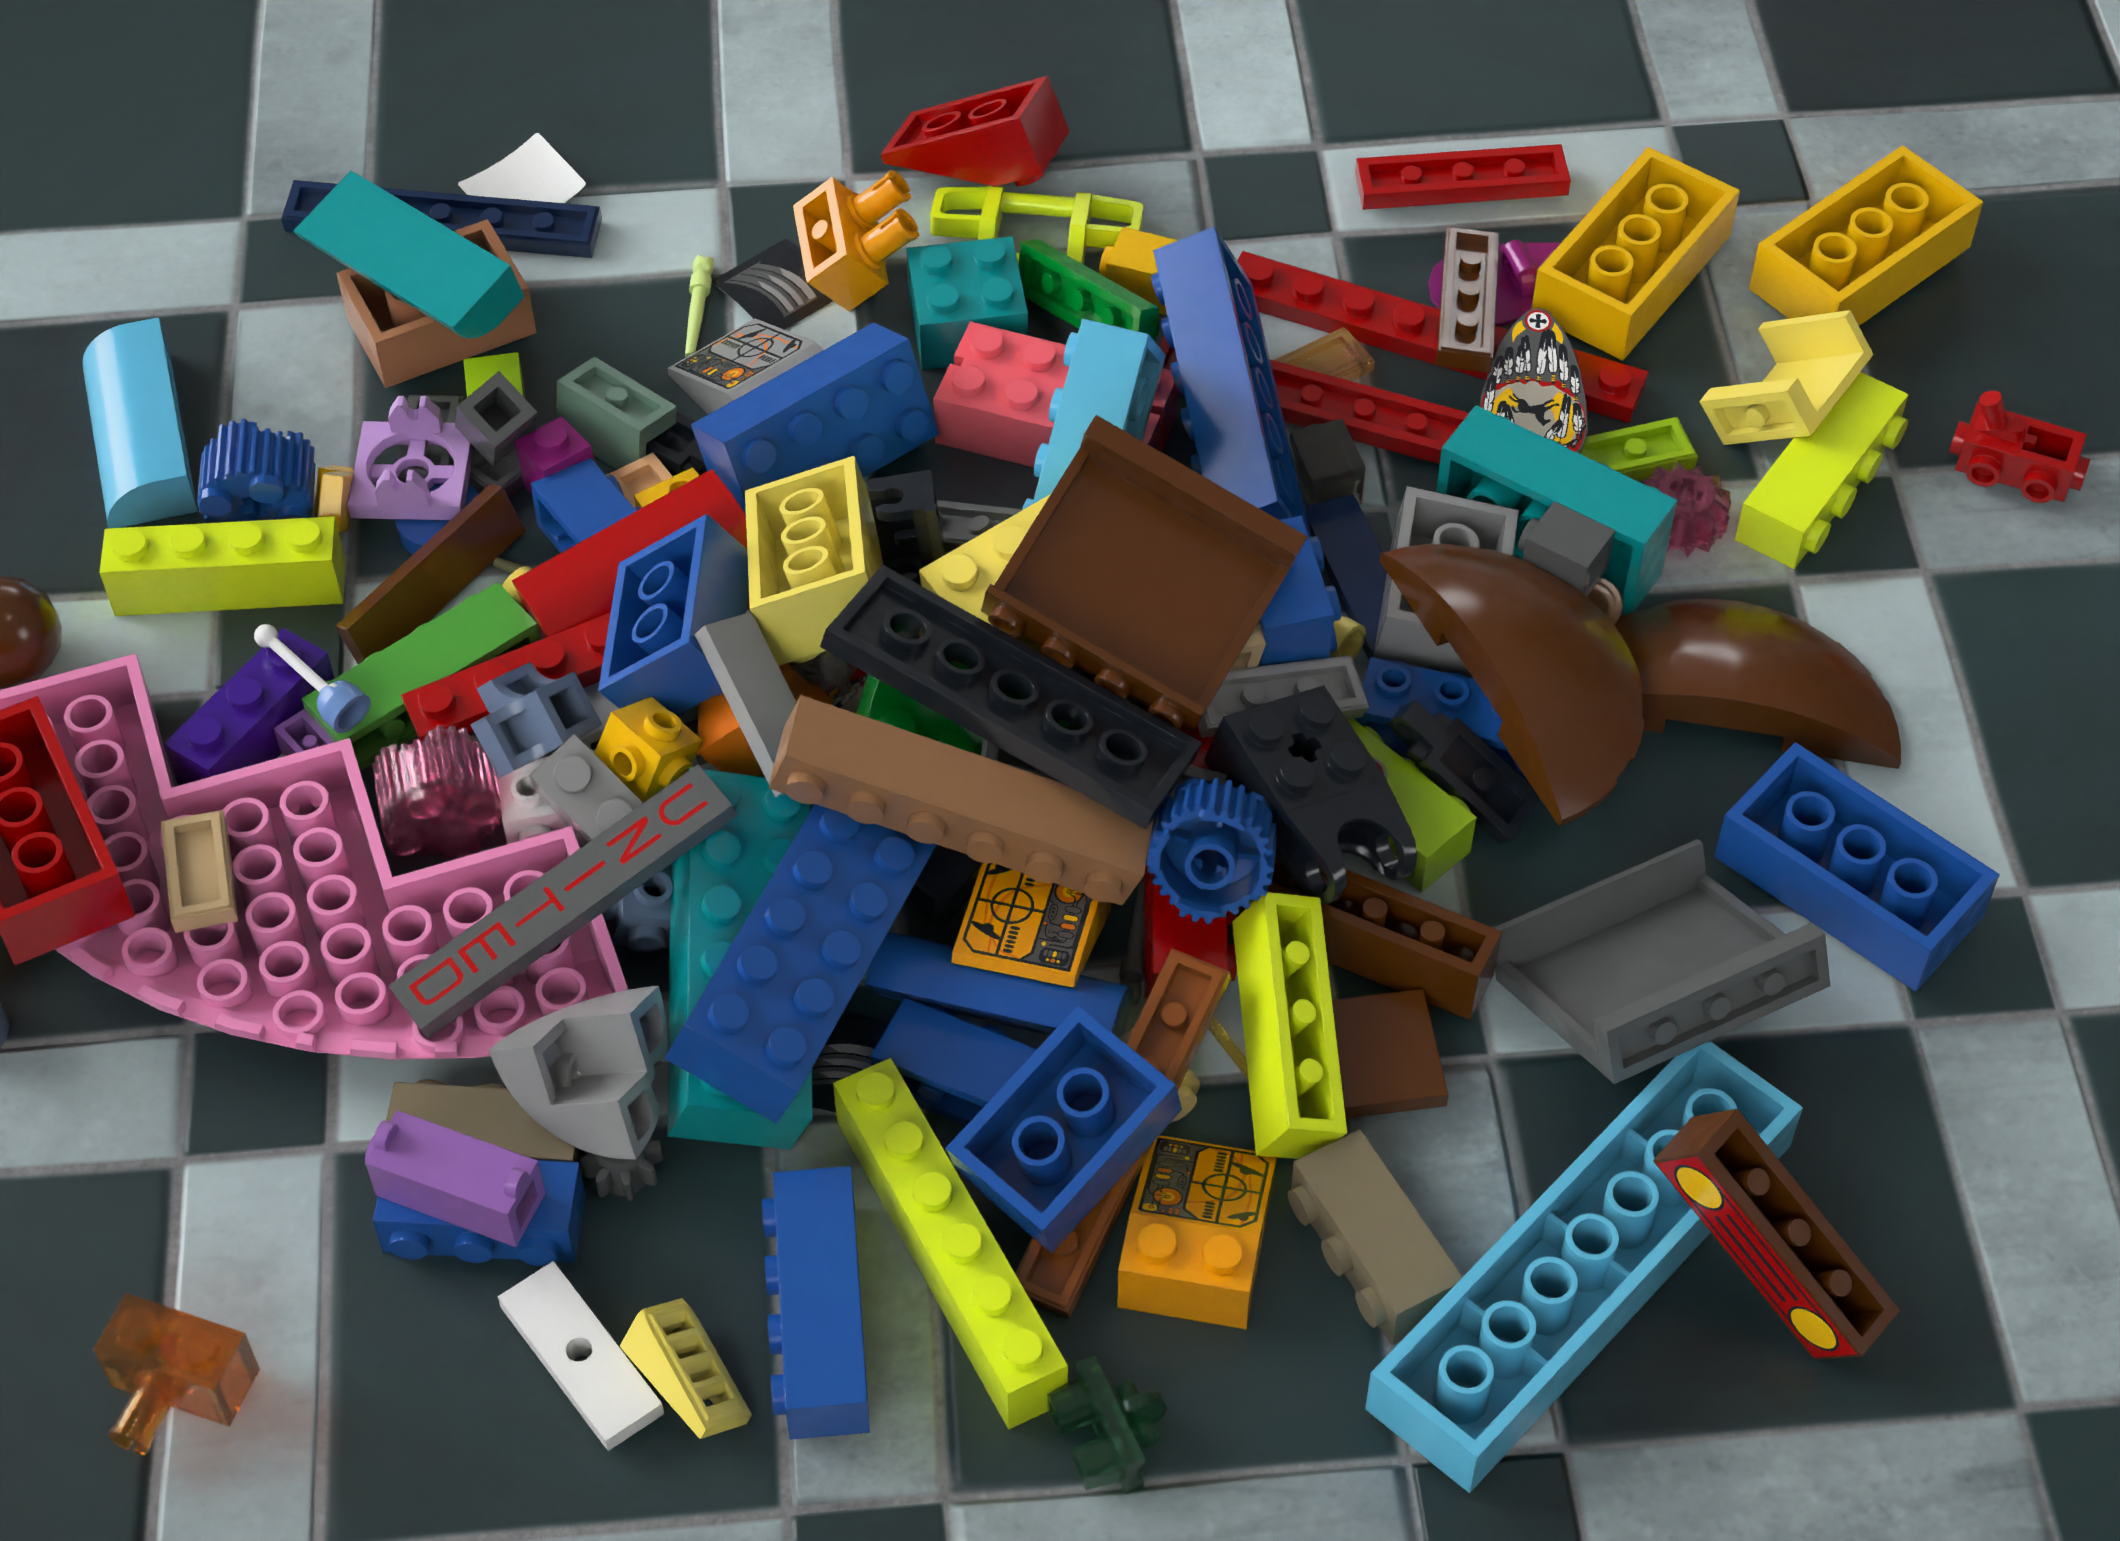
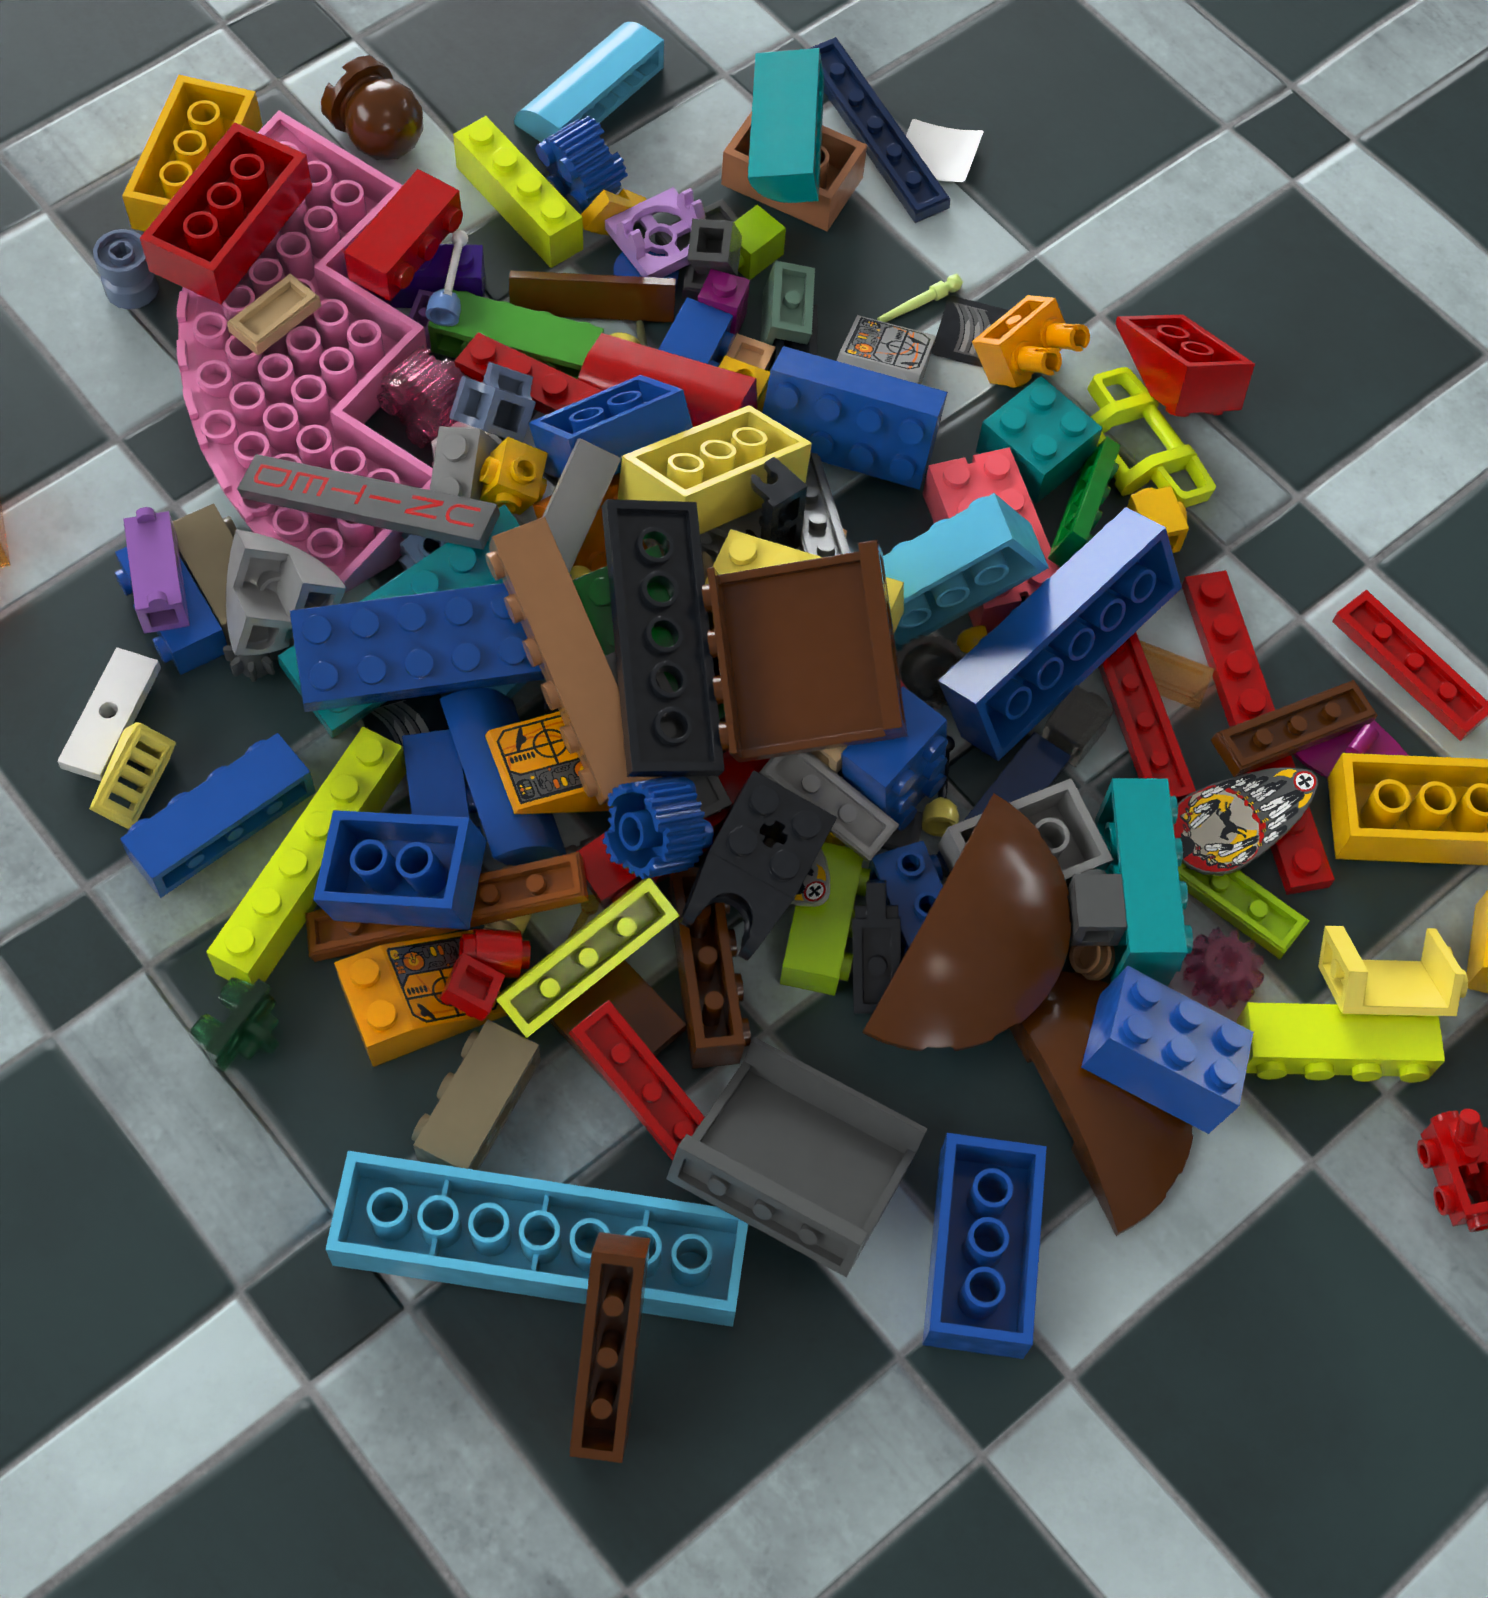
camera: 50 degrees right, 10 degrees up
none -> red brick [344,169,463,301]
none -> red tile [439,953,506,1022]
none -> red brick [459,929,531,978]
none -> red plate [568,1000,705,1161]
none -> blue brick [1081,966,1254,1134]

